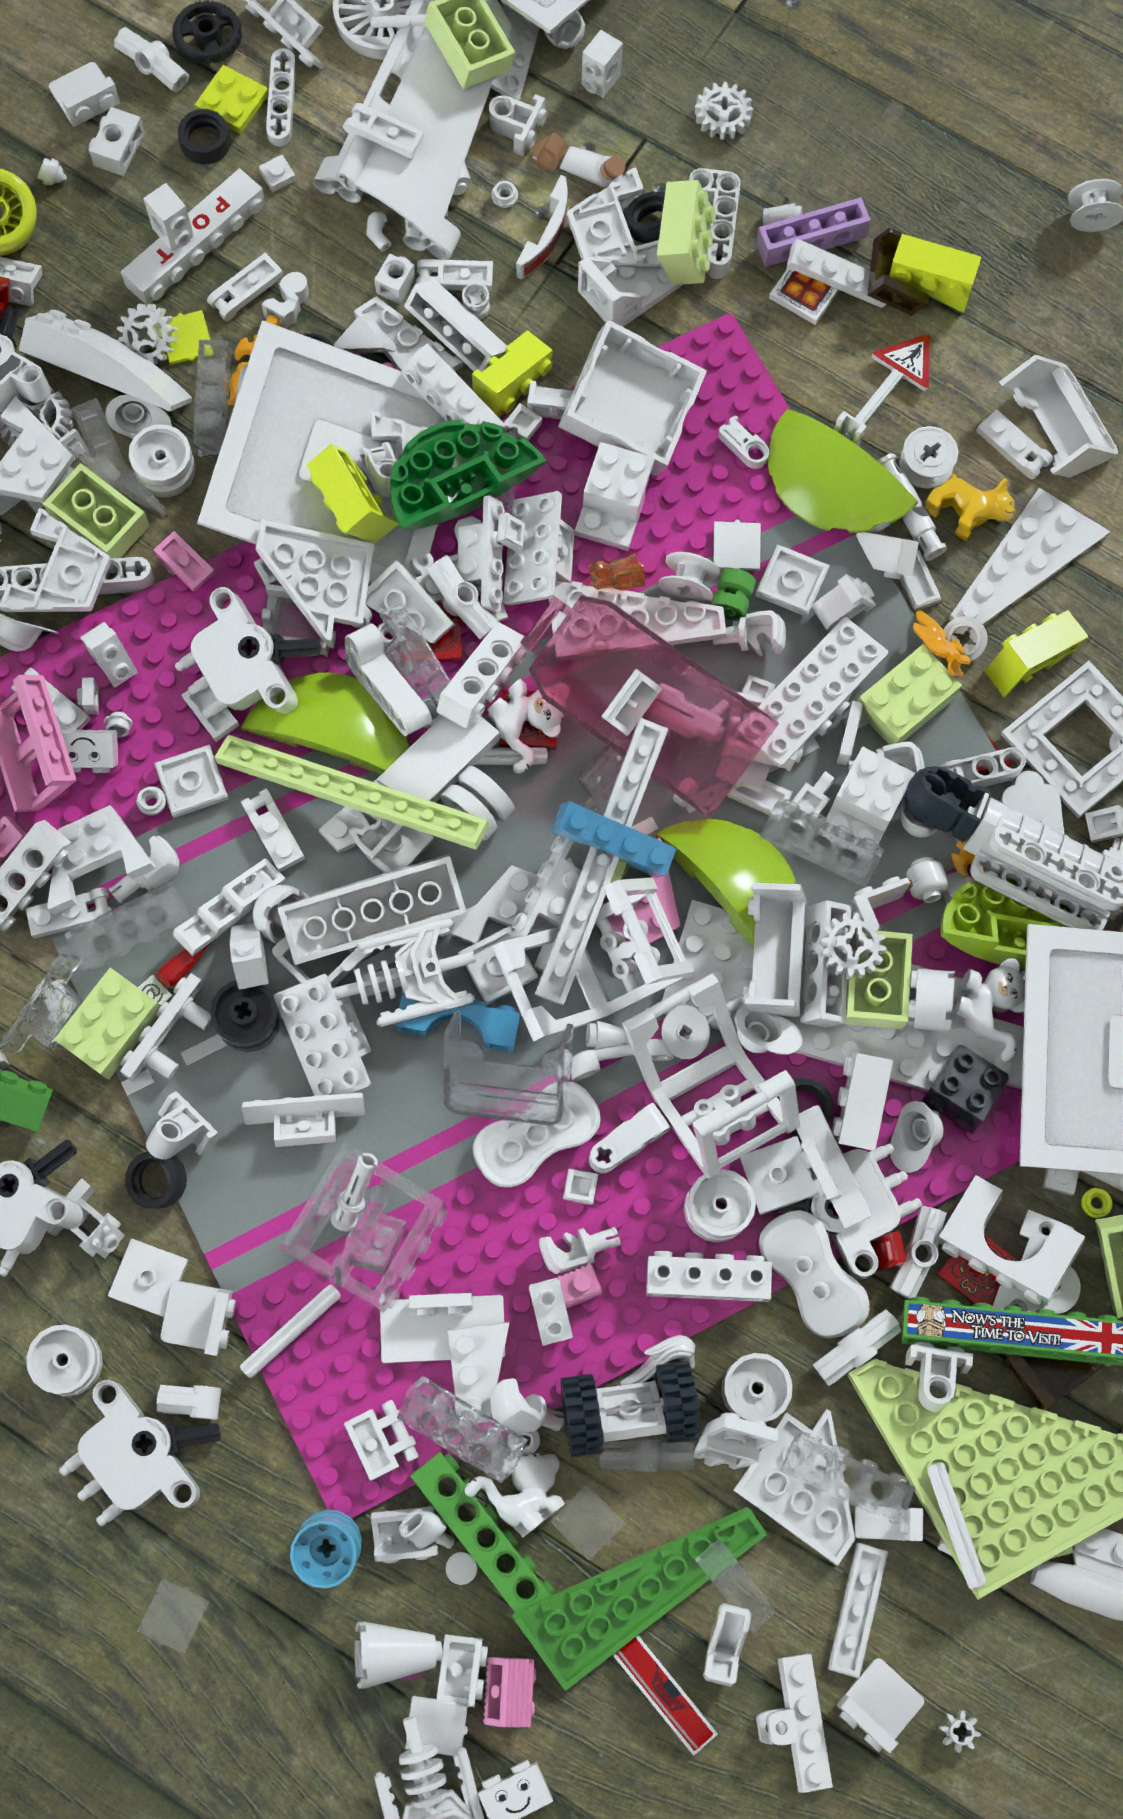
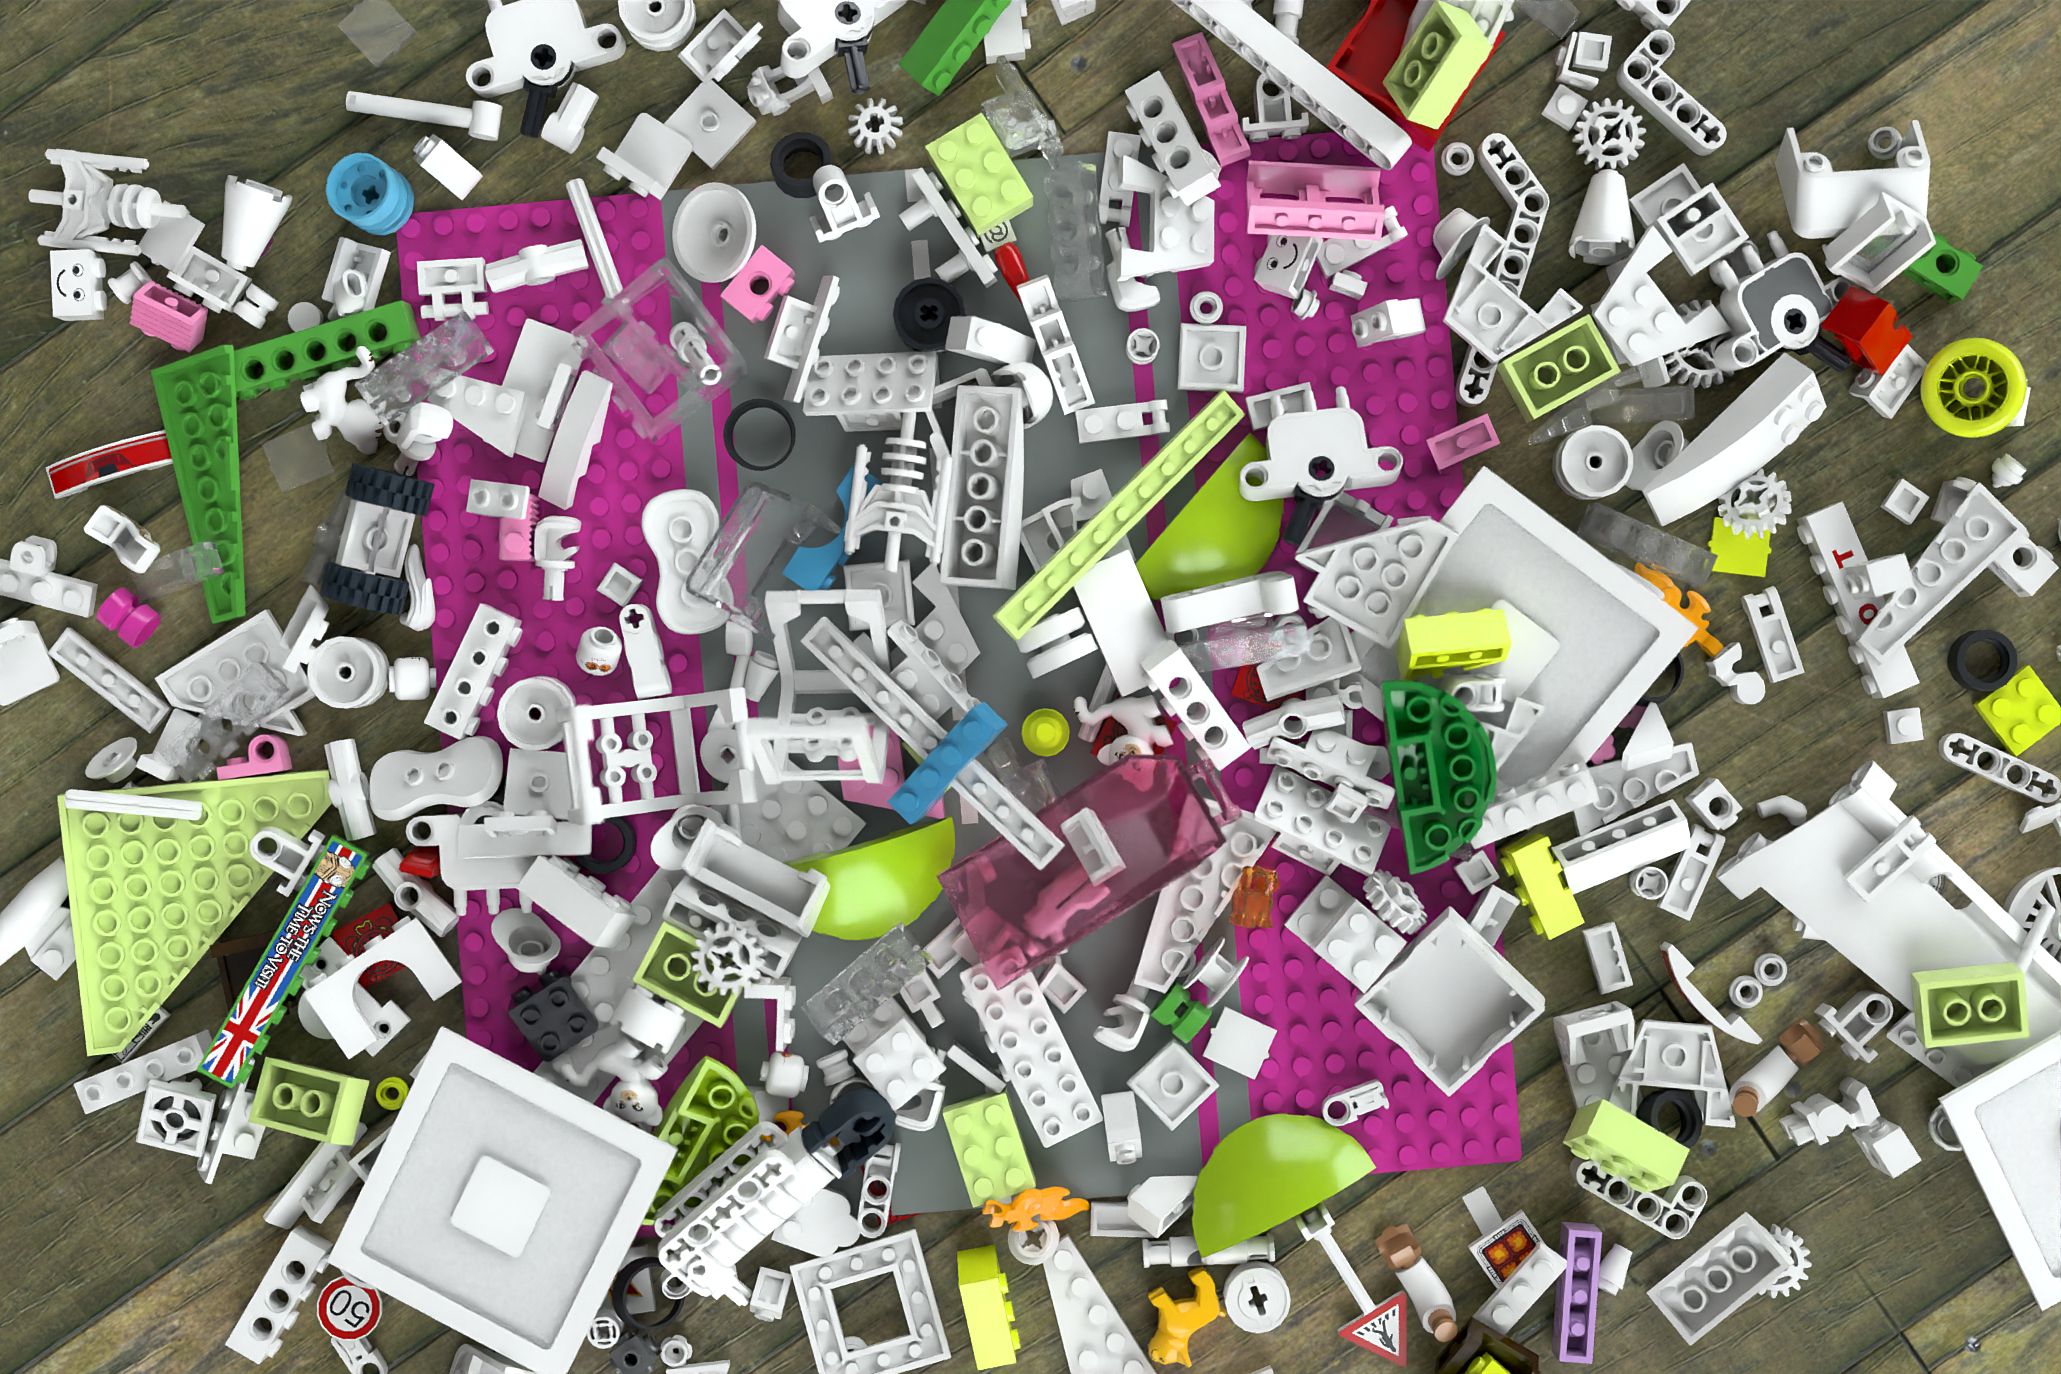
camera: 120 degrees right, 15 degrees up
none -> white piece [85,737,137,783]
none -> dark pink wheel [96,587,162,648]
none -> white bush [108,261,152,304]
none -> bright pink plate [216,734,292,780]
none -> white wheel [233,283,279,329]
none -> white piece [346,91,503,141]
none -> white head [388,657,436,700]
none -> white pin [413,134,483,201]
none -> white piece [485,239,589,293]
none -> white slope [538,370,613,510]
none -> white head [576,627,623,676]
none -> white dish [672,182,756,283]
none -> white bracket [678,9,763,84]
none -> bright pink brick [720,245,796,325]
none -> black tyre [723,399,796,471]
none -> white wheel [816,1049,856,1086]
none -> white gear [848,98,903,155]
none -> neon yellow plate [1022,708,1070,757]
none -> white wheel [1126,328,1160,365]
none -> white gear [1363,869,1427,935]
none -> piece [1374,1224,1458,1342]
none -> white sticker [1462,1186,1503,1235]
none -> white plate [1581,922,1633,994]
none -> white slope [1647,1212,1795,1346]
none -> white plate [1729,975,1763,1008]
none -> white hips [1779,1075,1880,1146]
none -> white wing [1856,482,2027,666]
none -> white plate [1880,479,1930,525]
none -> white bracket [1930,477,1976,524]

